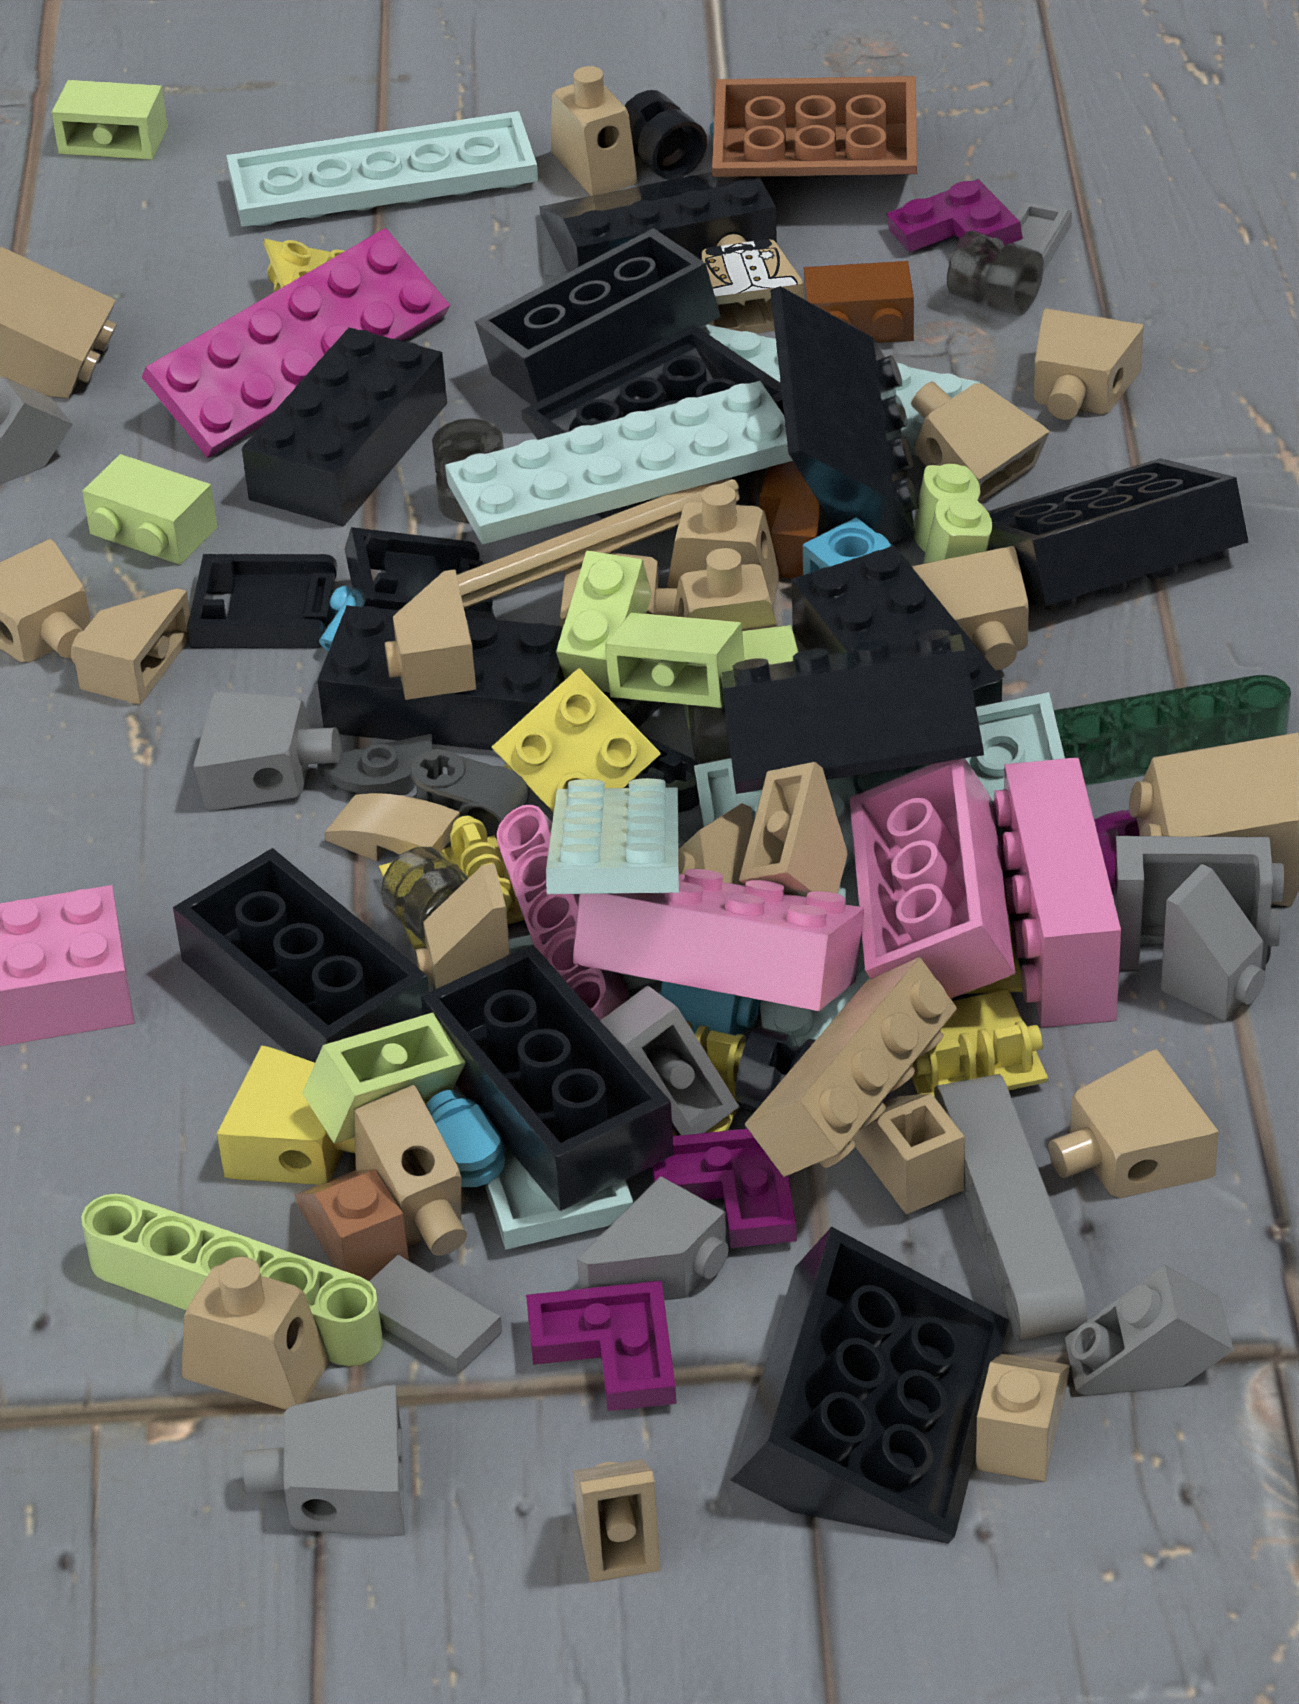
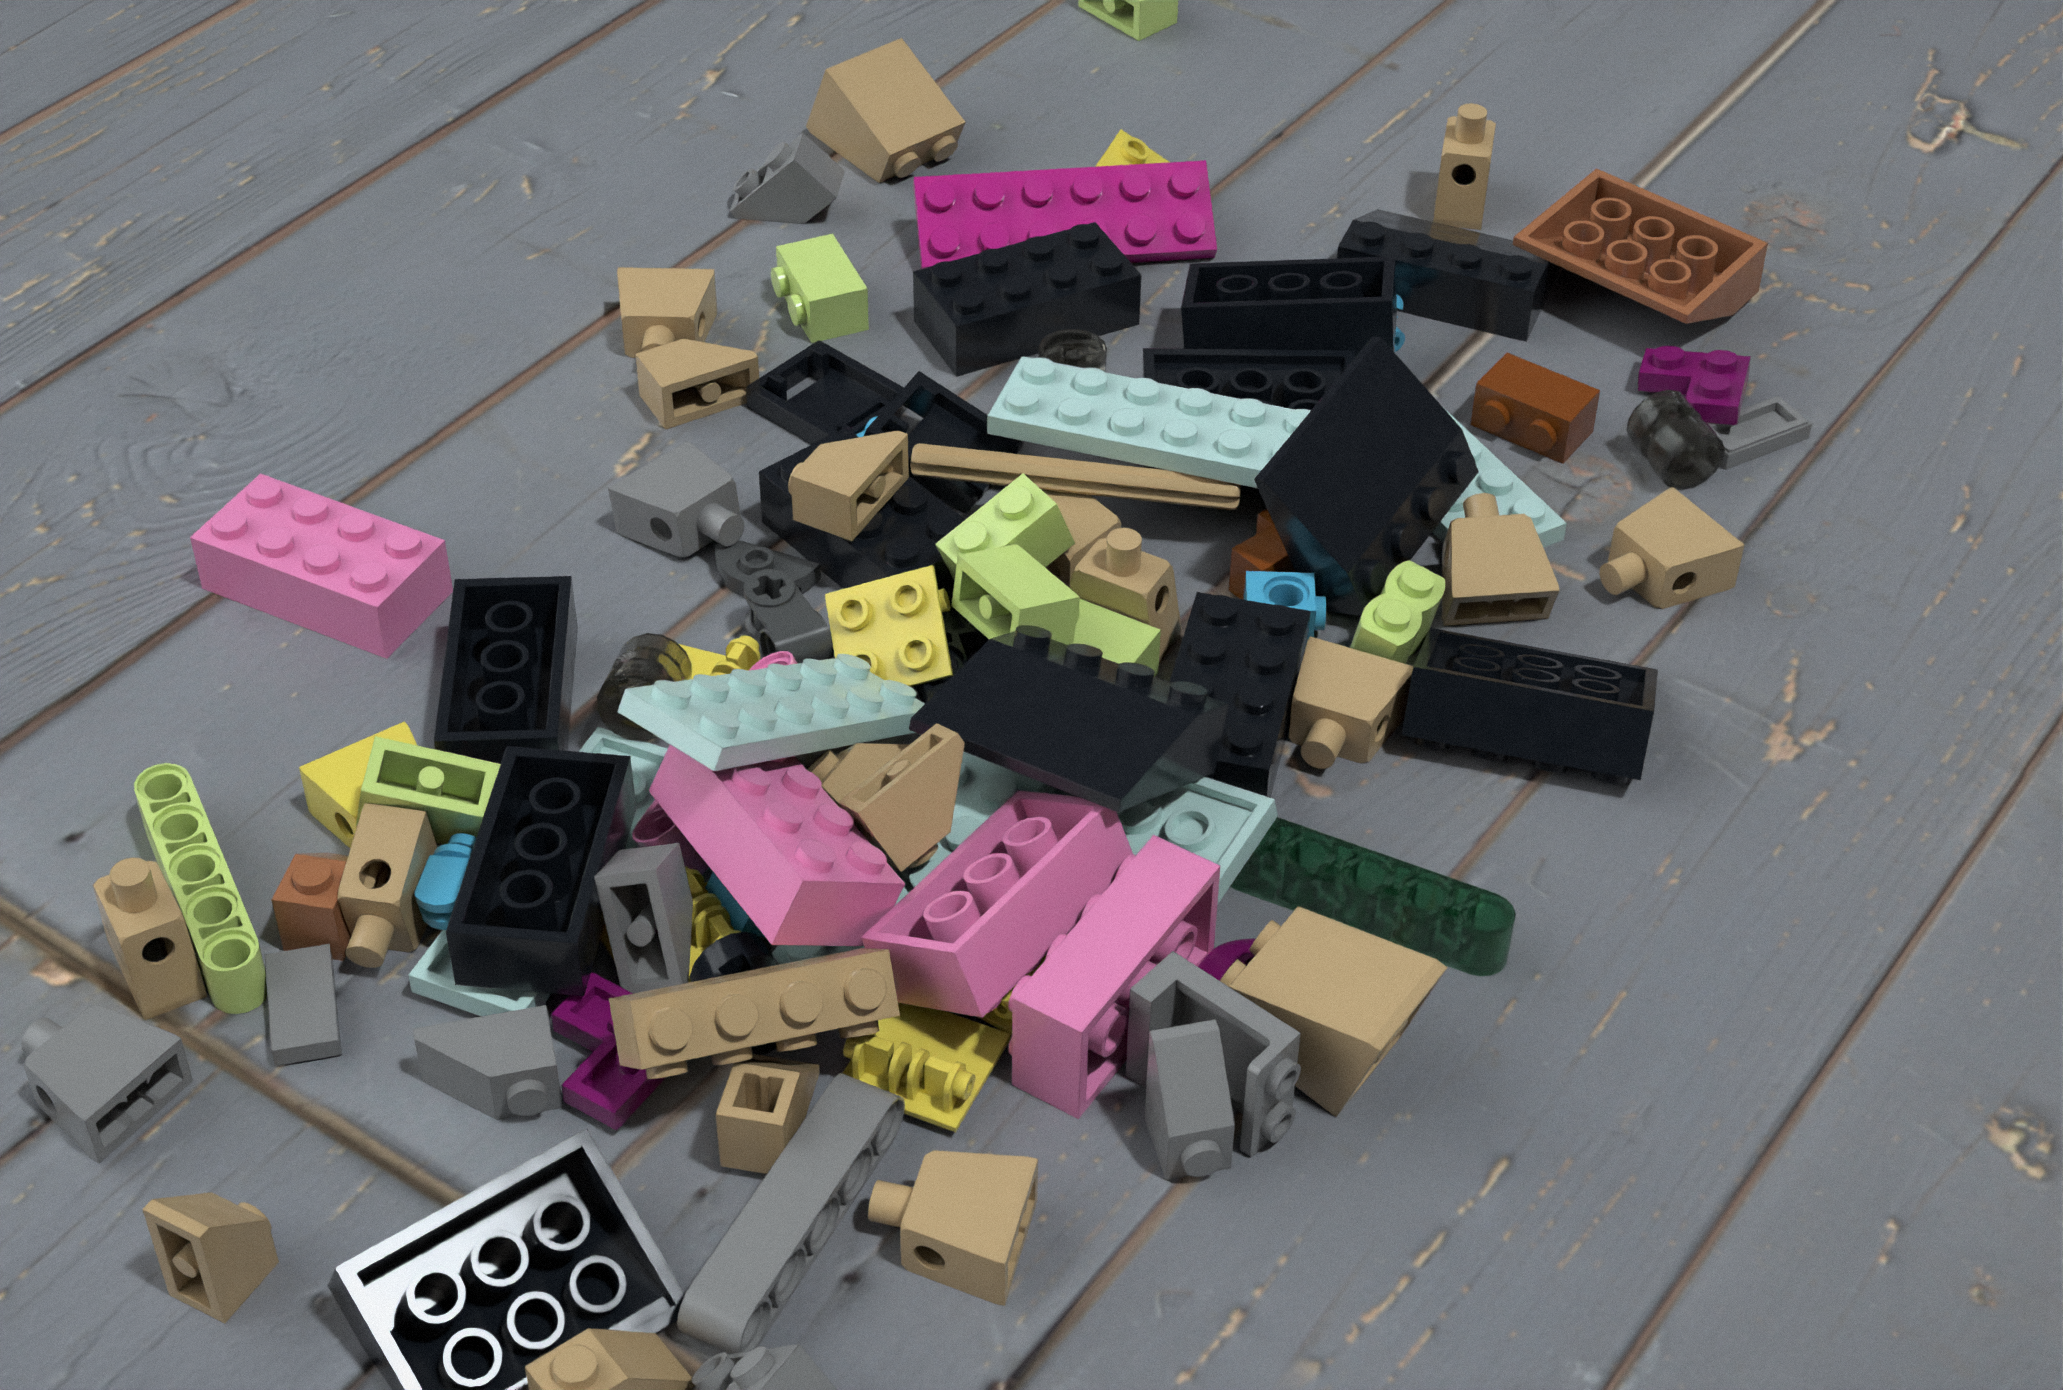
camera: 35 degrees right, 0 degrees up
light aqua plate [226,111,538,227] -> none
tan slope [325,793,460,867] -> none
tan slope [415,863,510,990] -> none
magenta plate [526,1281,677,1411] -> none
black wheel [625,90,707,180] -> none
tan torso [667,484,780,608] -> none
torso [702,234,804,334] -> none

